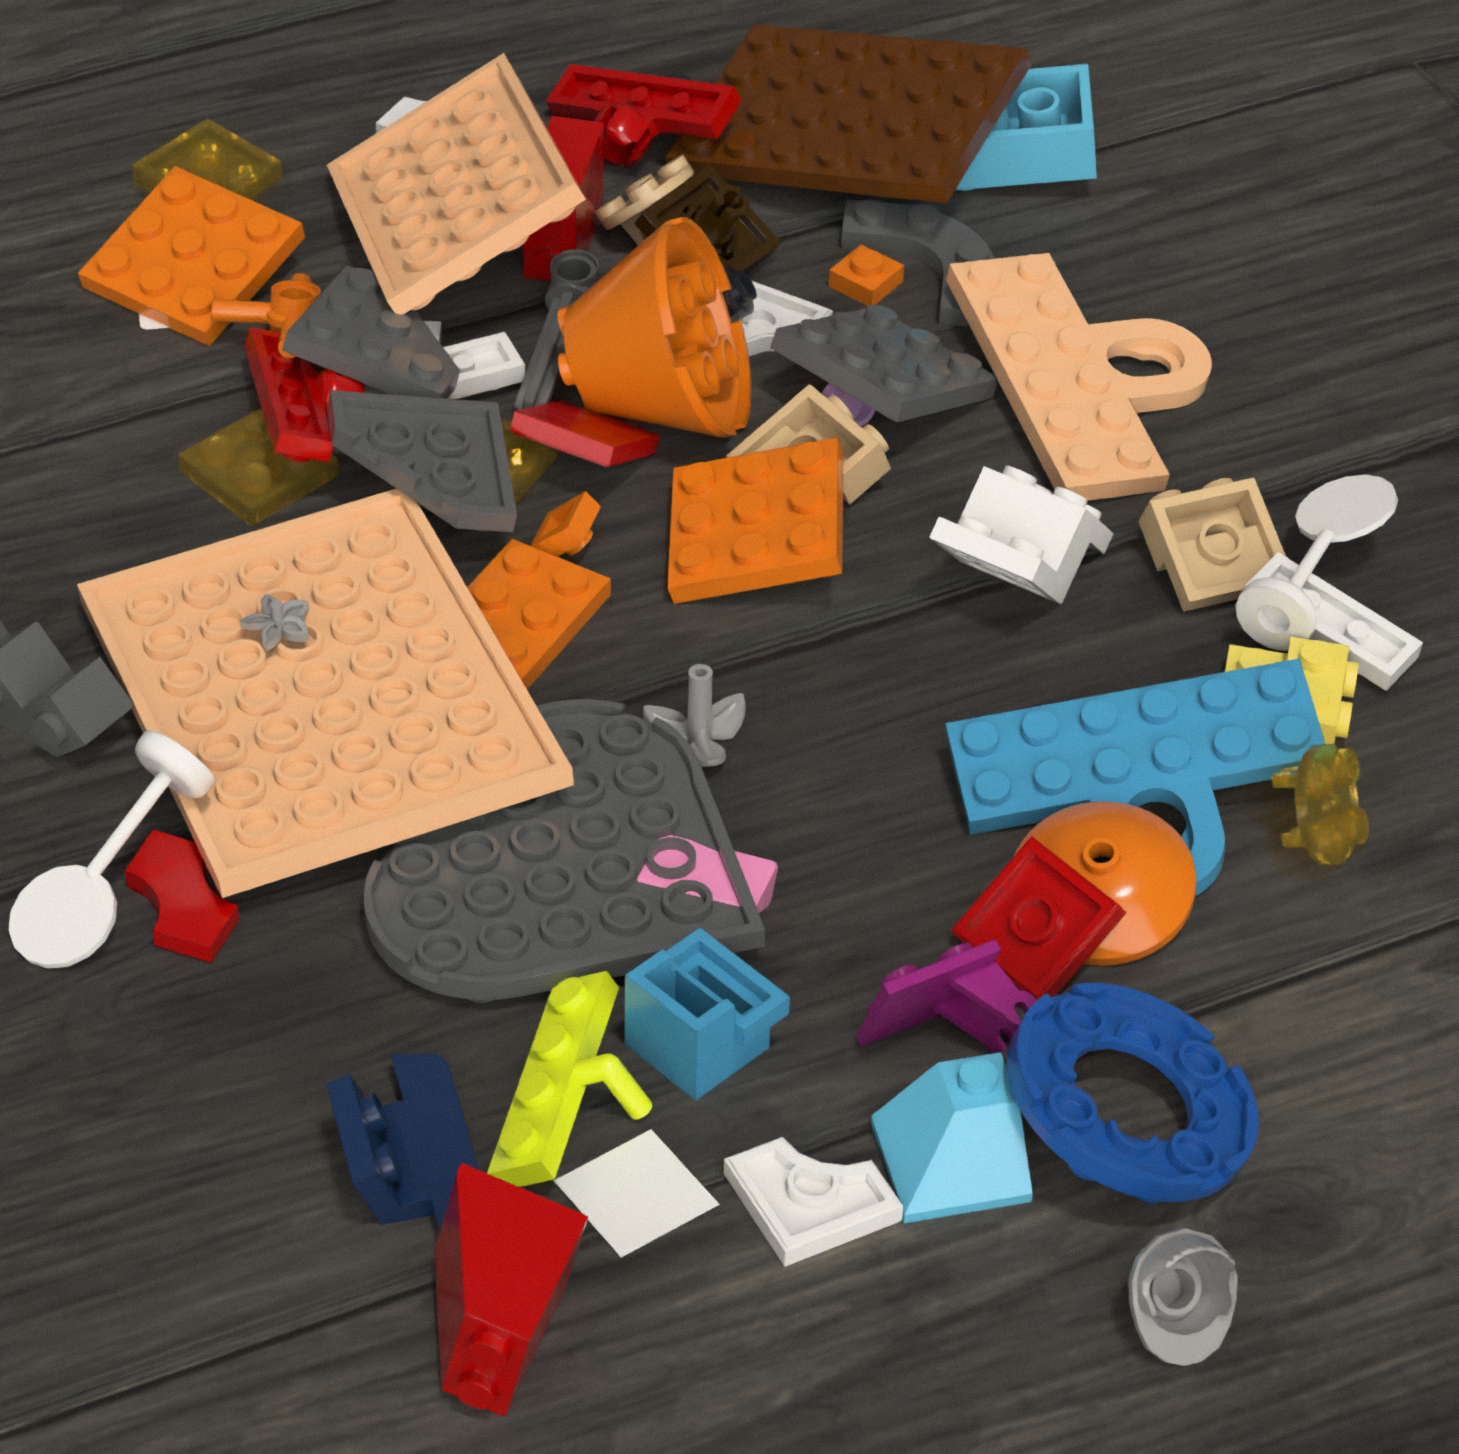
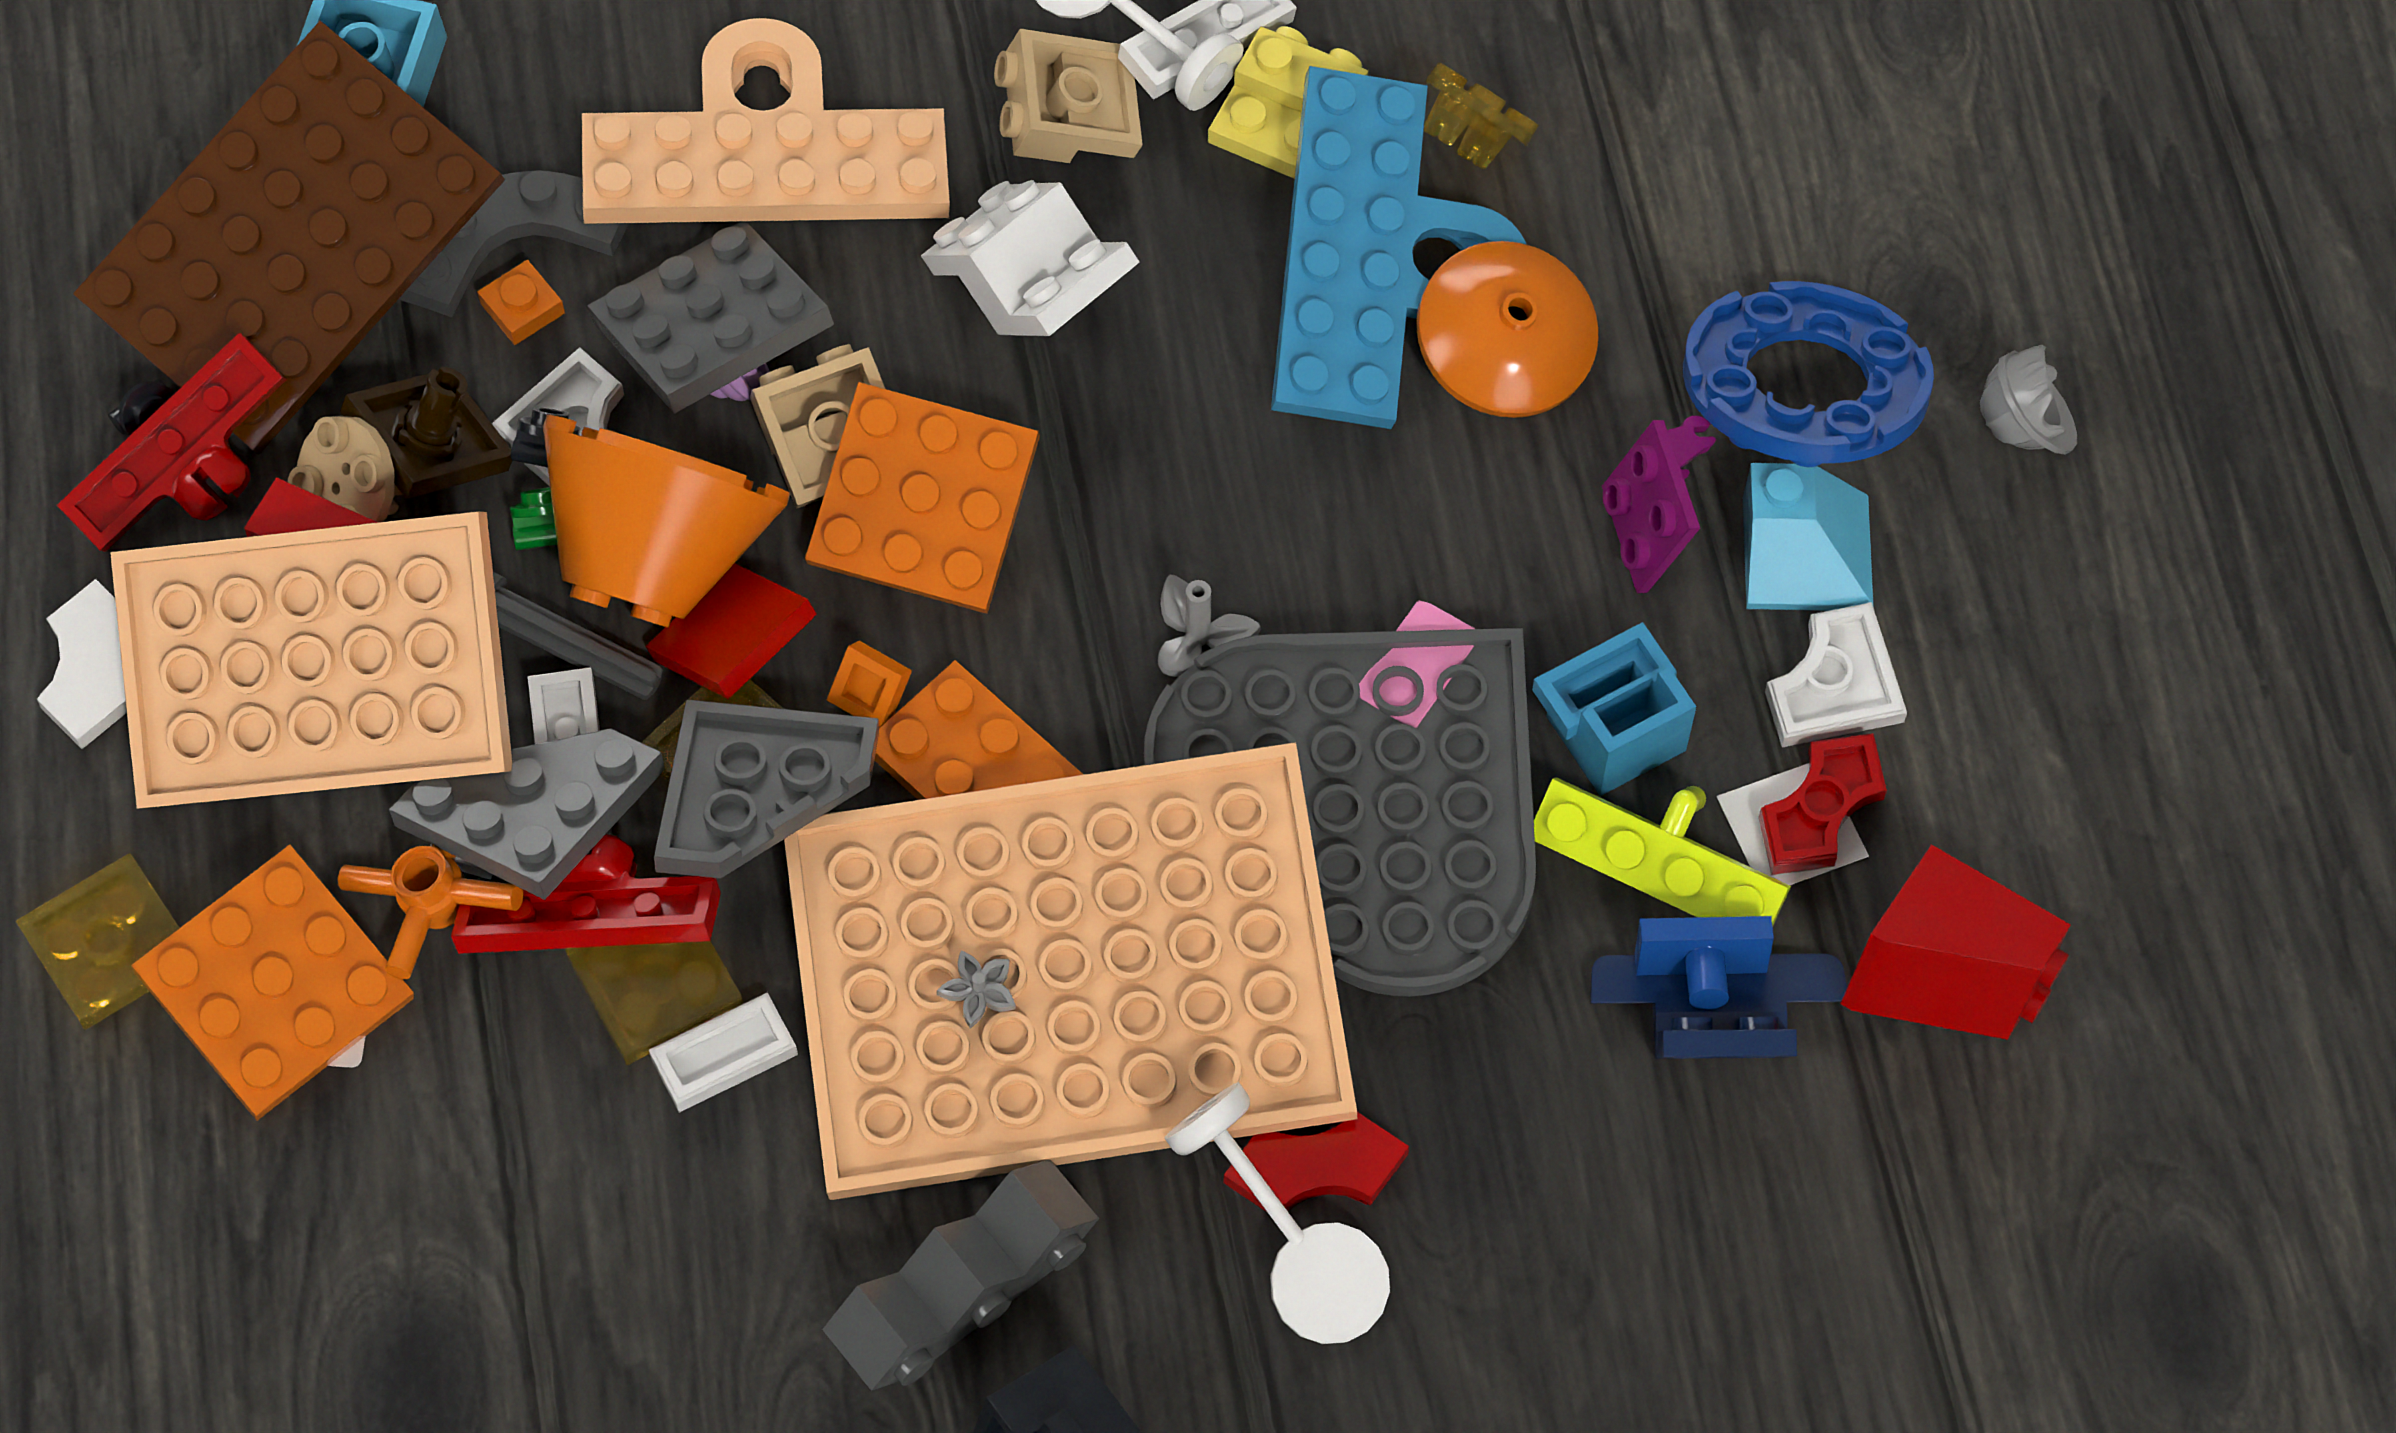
camera: 75 degrees left, 20 degrees up
red tile [950,836,1126,1000] -> none
none -> white tile [649,993,798,1112]
none -> blue tile [1634,916,1774,1010]
none -> red tile [1758,733,1887,875]

